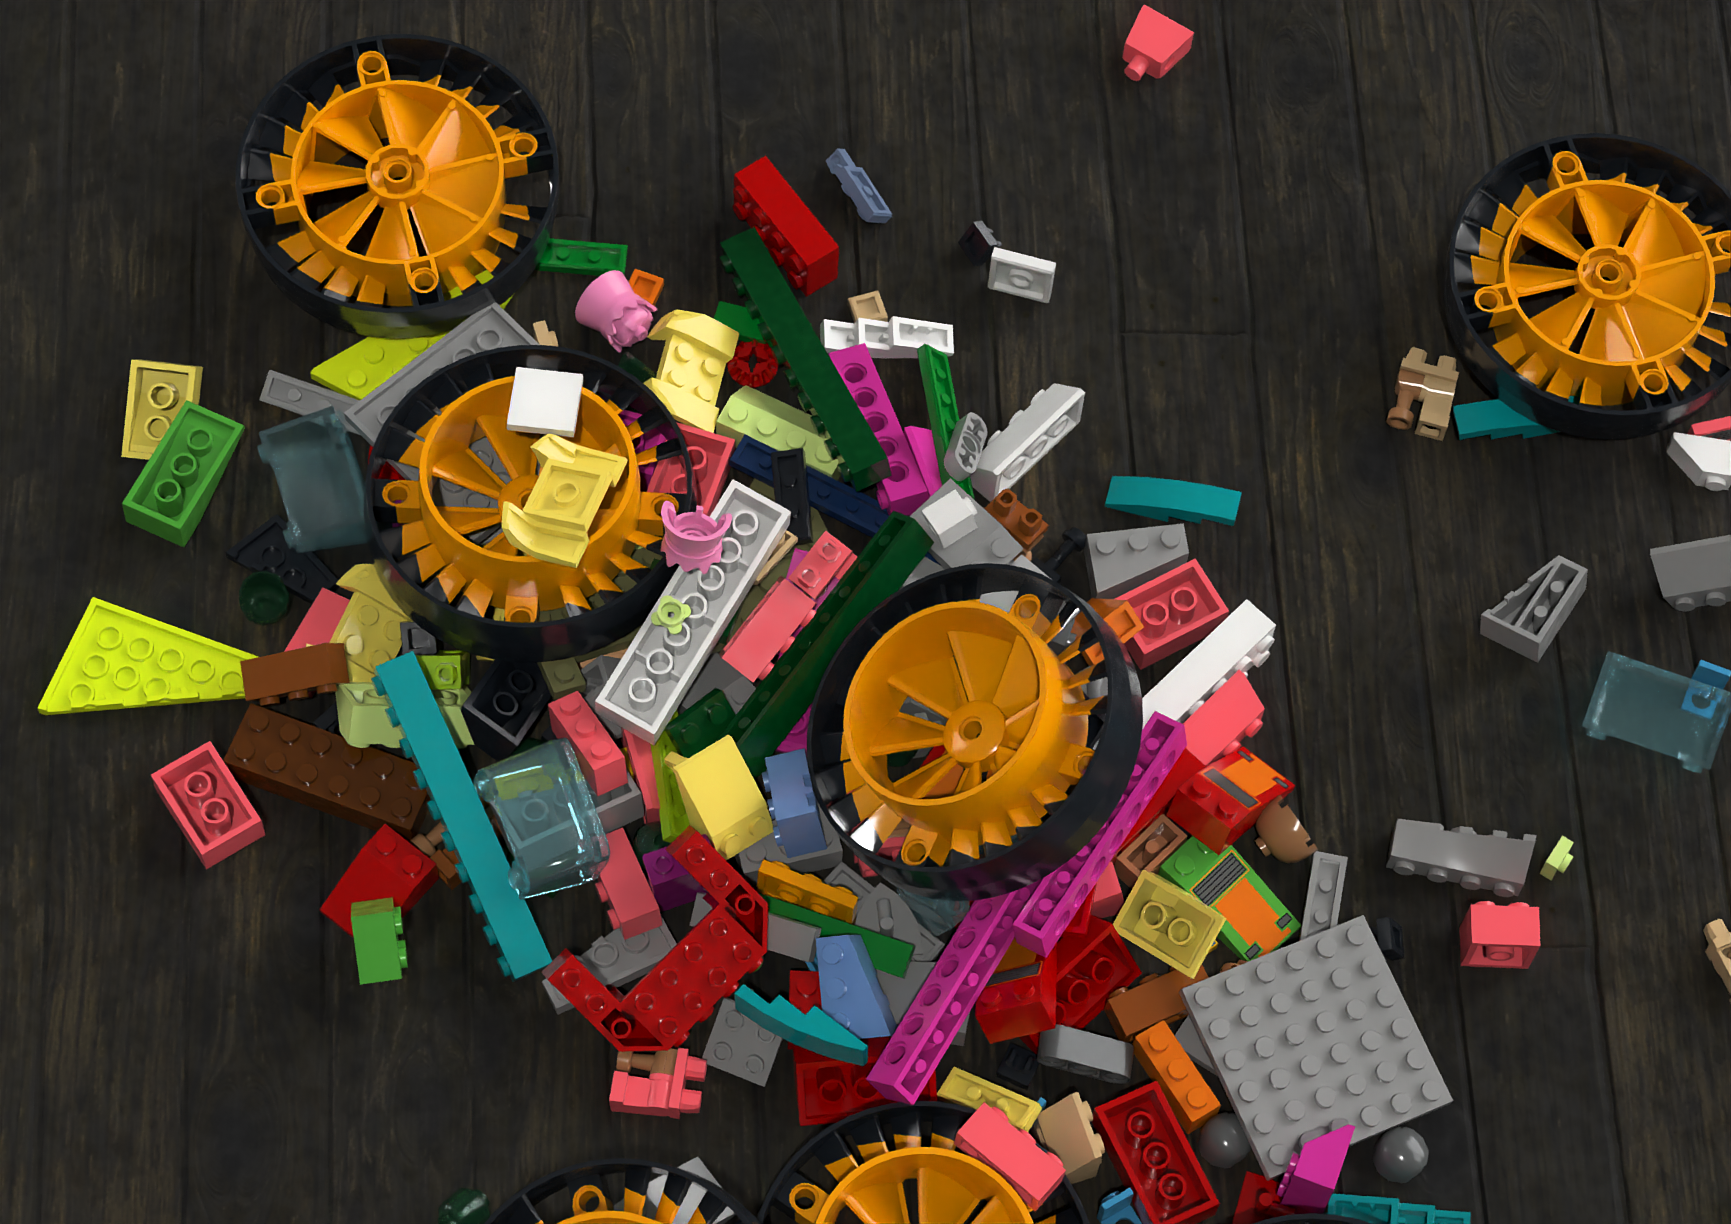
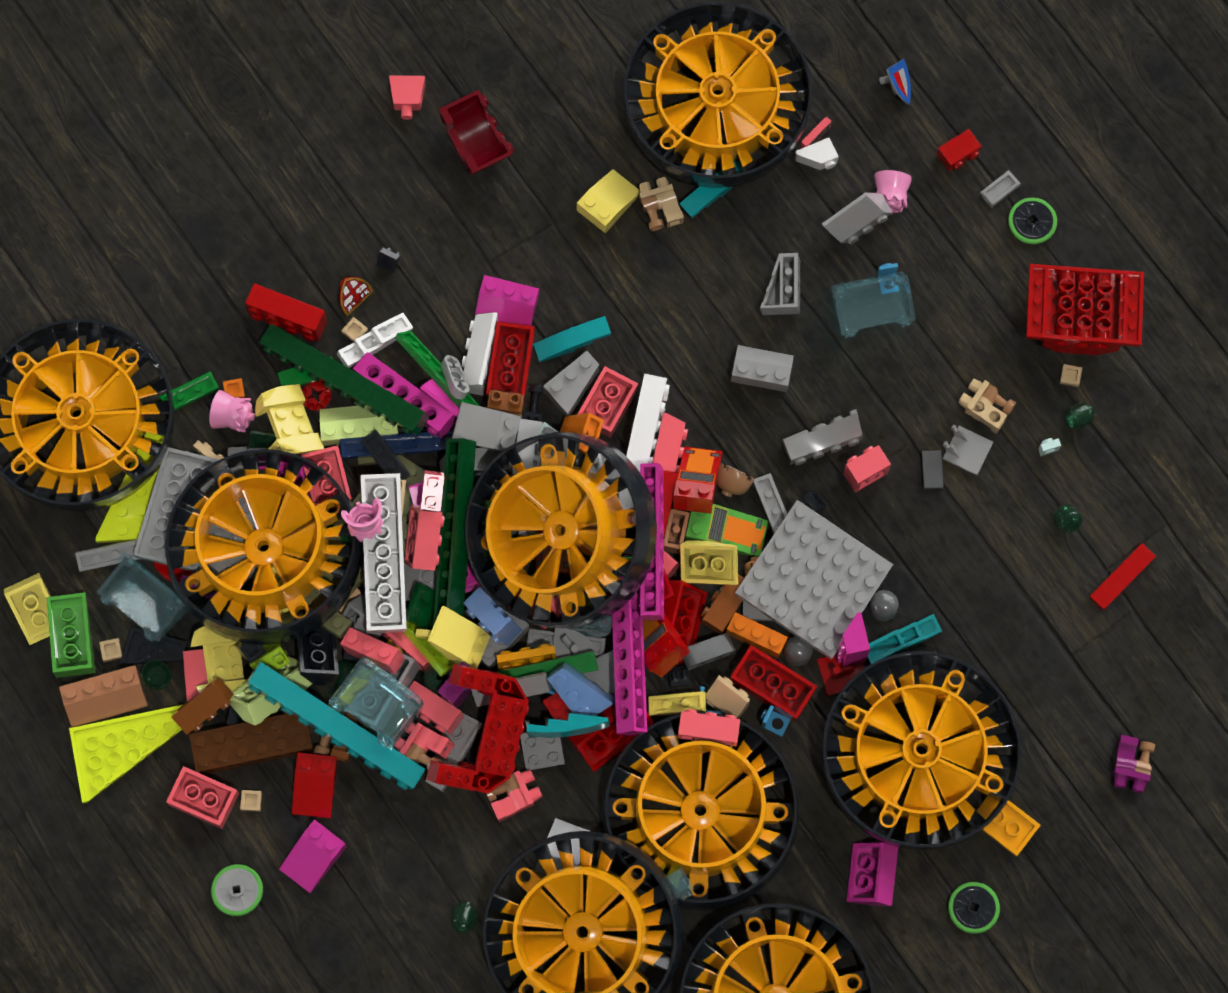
camera: 30 degrees left, 10 degrees up
bright green brick [351,897,408,985] -> none
light yellow piece [502,434,628,568] -> none
white tile [507,367,583,437] -> none
yellowish green plate [651,595,691,635] -> none
sand blue hinge [826,148,892,223] -> none
white brick [922,489,978,549] -> none
white tile [988,247,1056,303] -> none
yellowish green plate [1540,836,1574,880] -> none
none -> nougat slope [59,665,148,728]
none -> tan tile [99,638,122,662]
none -> light grey wheel [211,864,263,916]
none -> tan tile [240,790,262,812]
none -> dark pink slope [279,819,347,893]
none -> shield [339,277,374,316]
none -> coral hips [394,722,455,770]
none -> dark red cylinder [439,90,515,175]
none -> dark pink slope [475,275,539,326]
none -> red brick [486,321,535,405]
none -> light yellow slope [577,169,640,233]
none -> light grey slope [731,345,794,392]
none -> dark grey tile [921,450,943,489]
none -> light grey plate [943,425,993,476]

